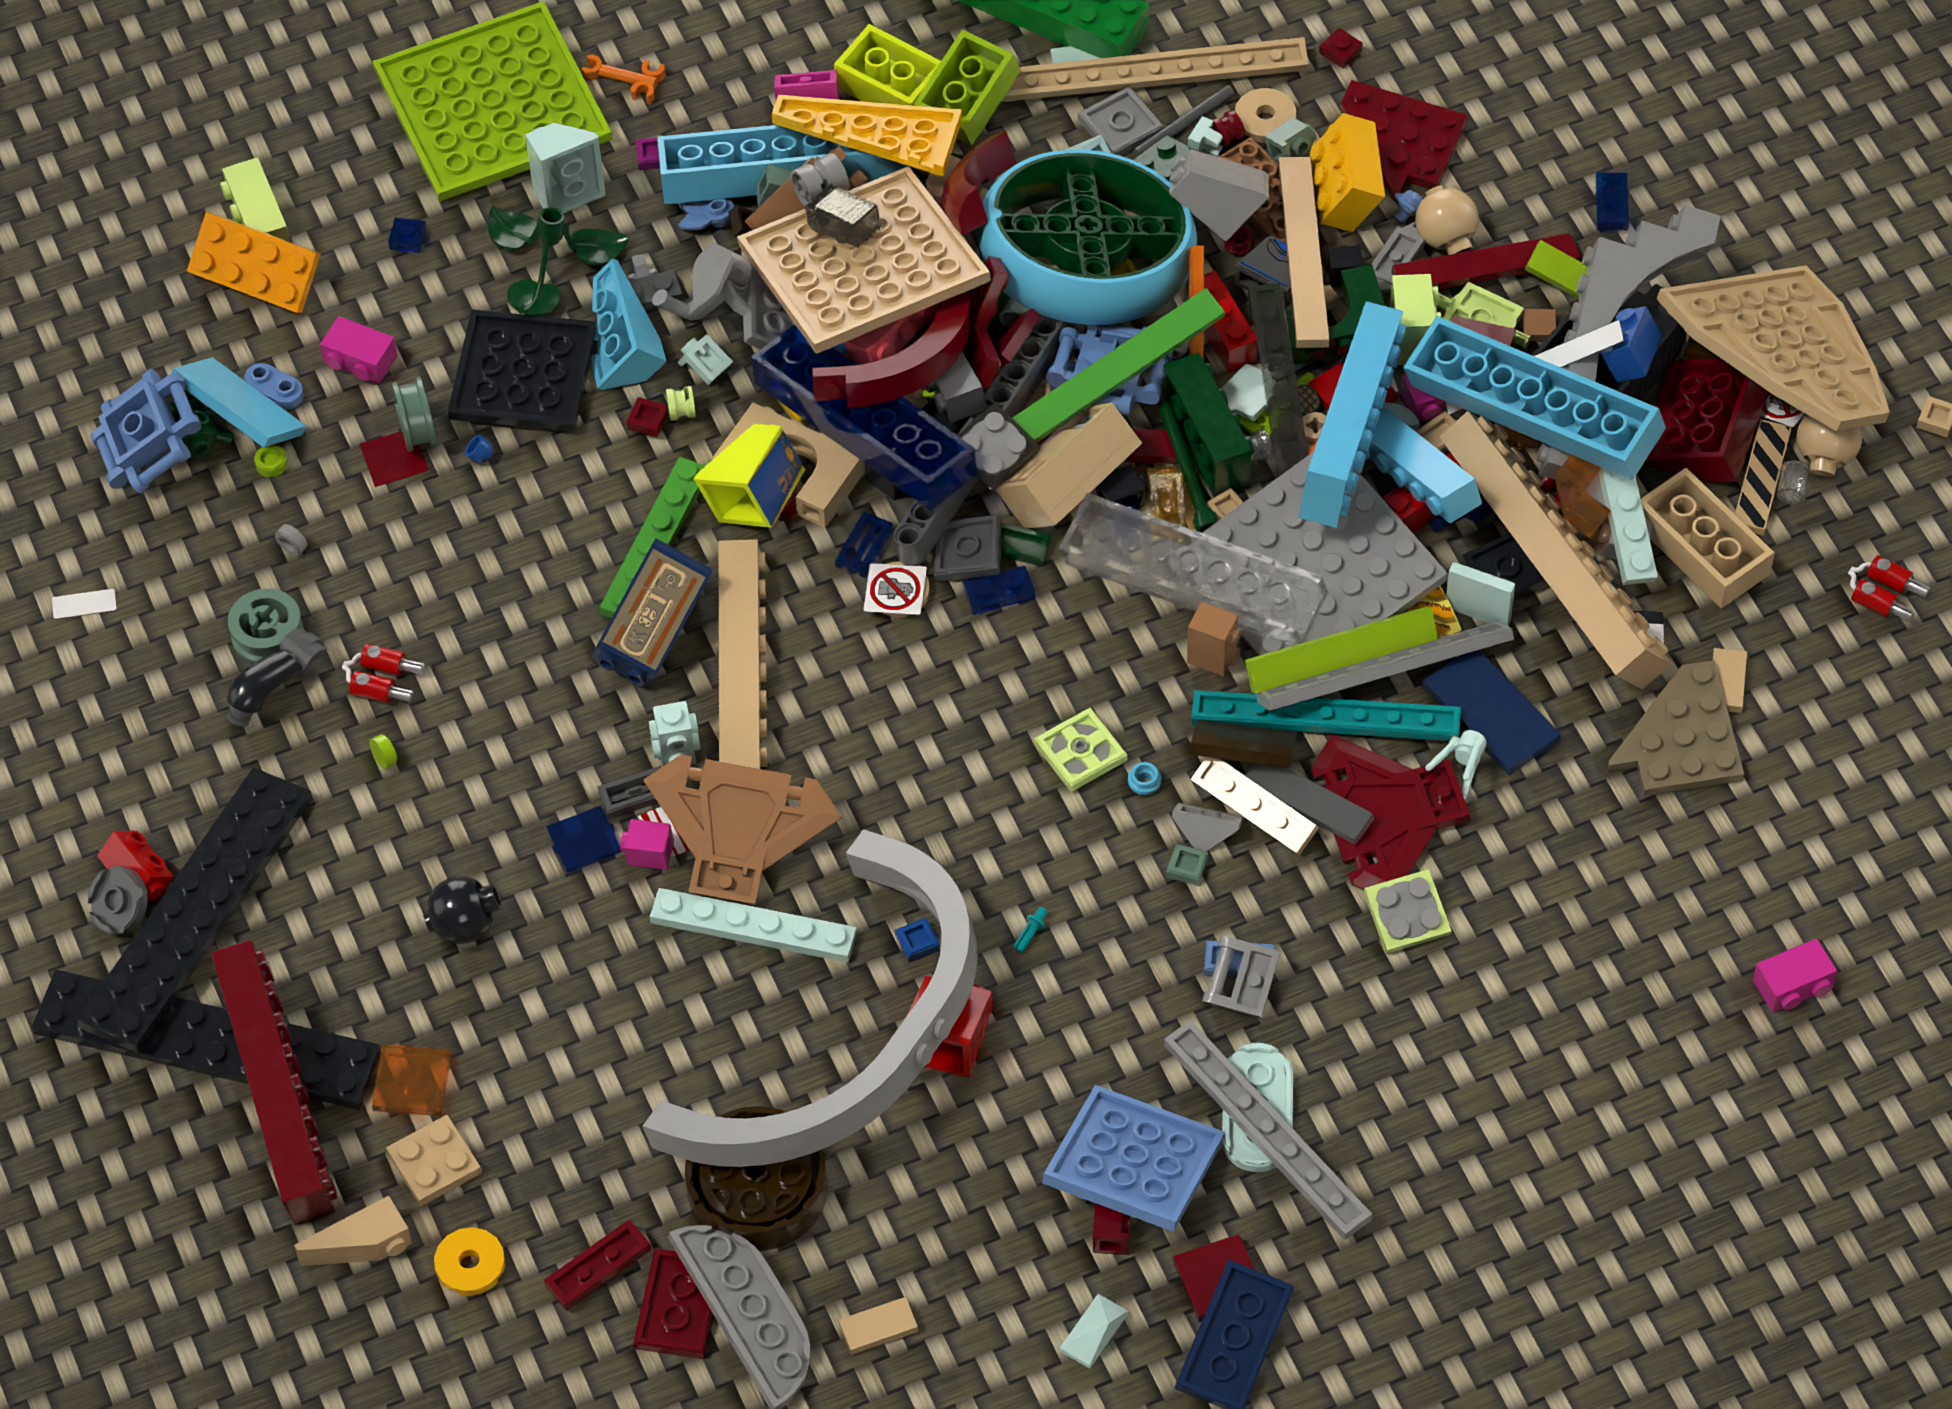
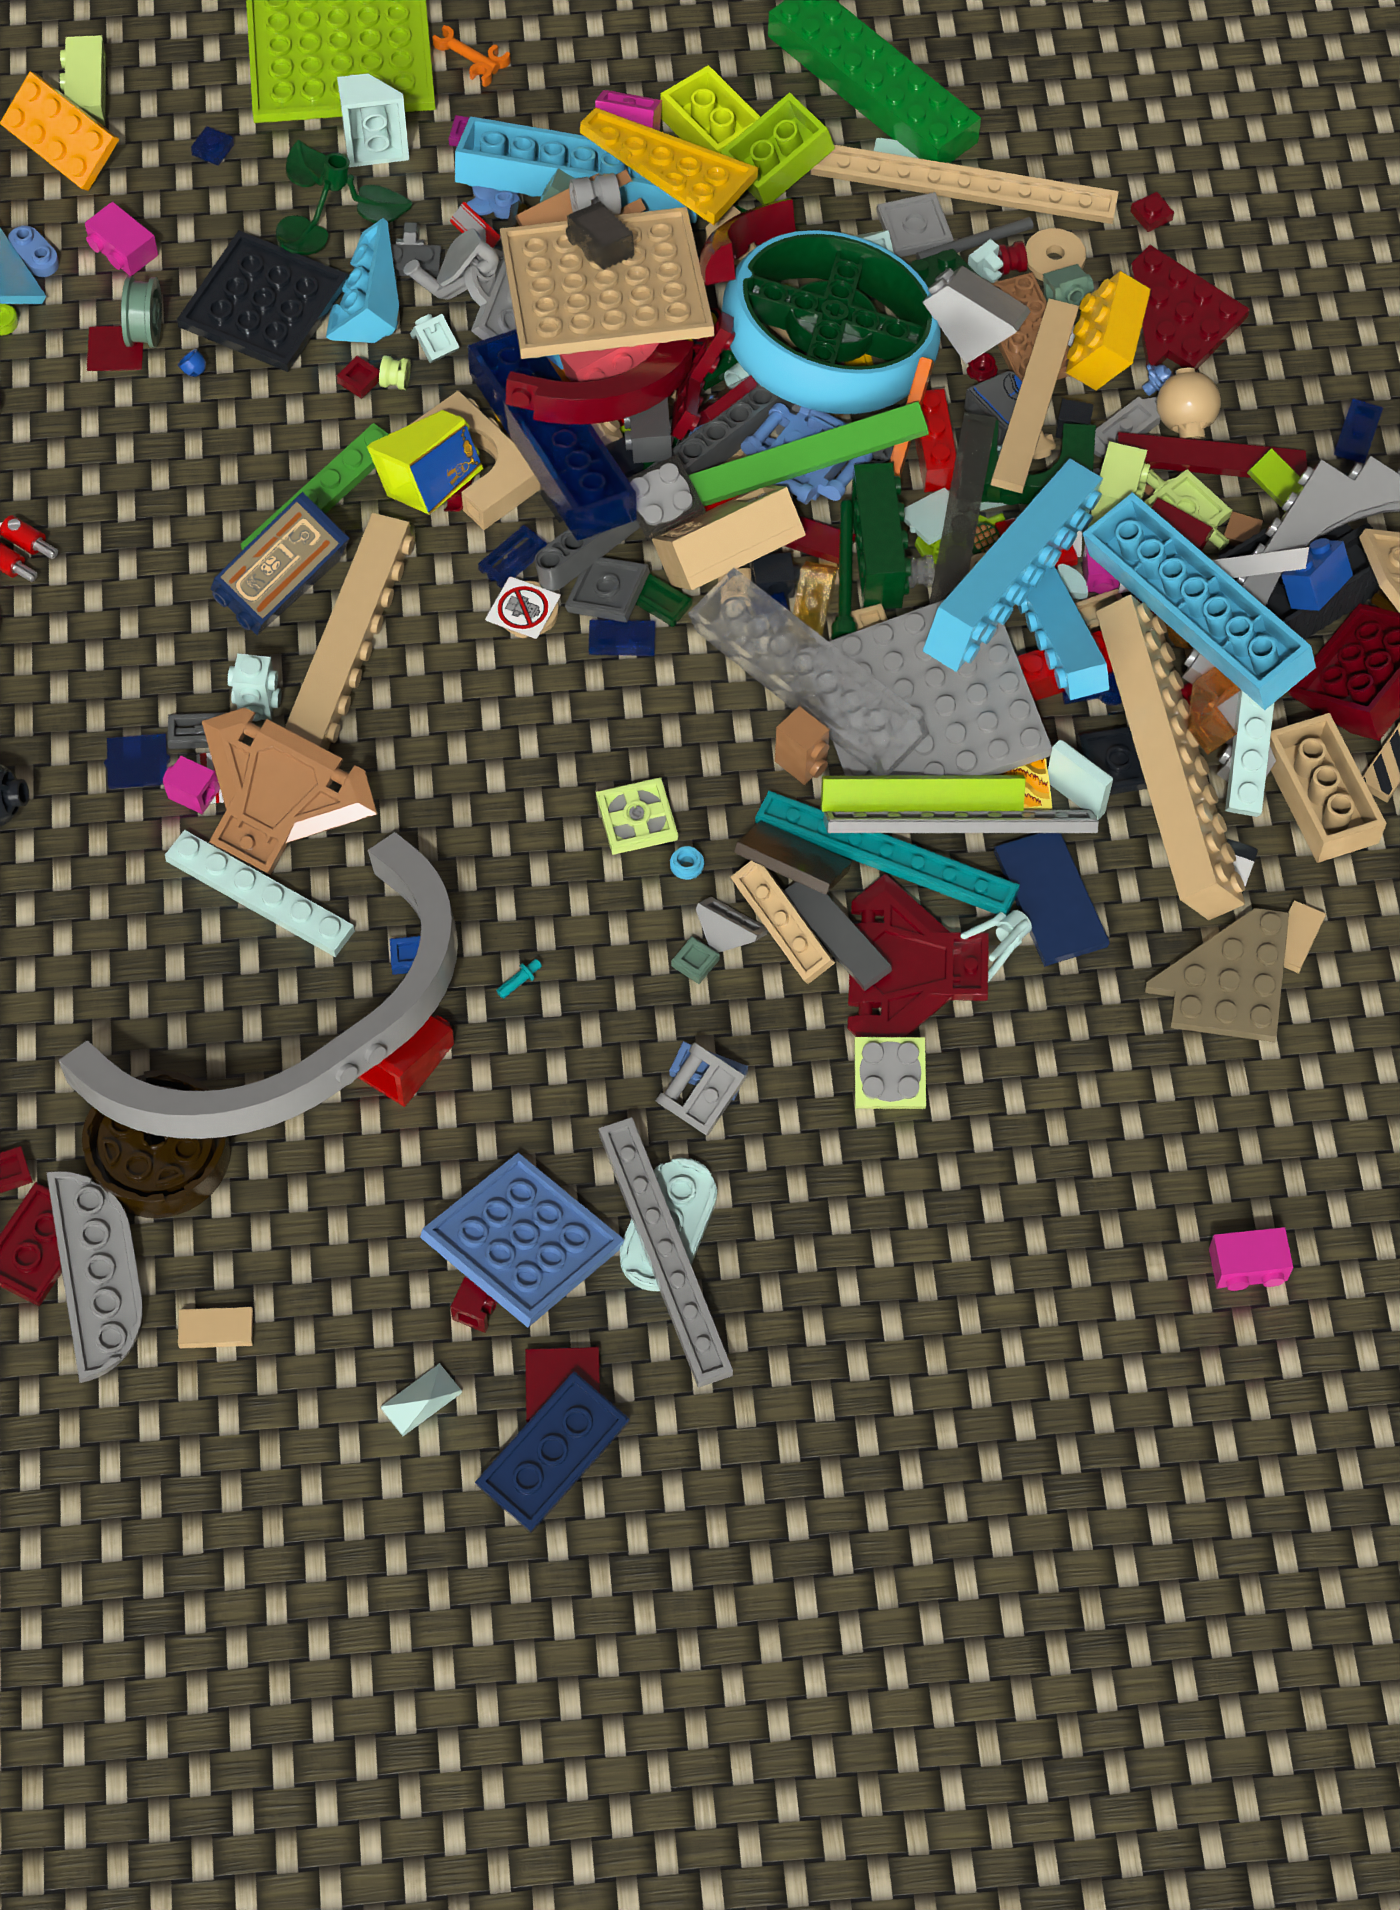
camera: 15 degrees right, 5 degrees up
none -> sticker [450,202,501,248]

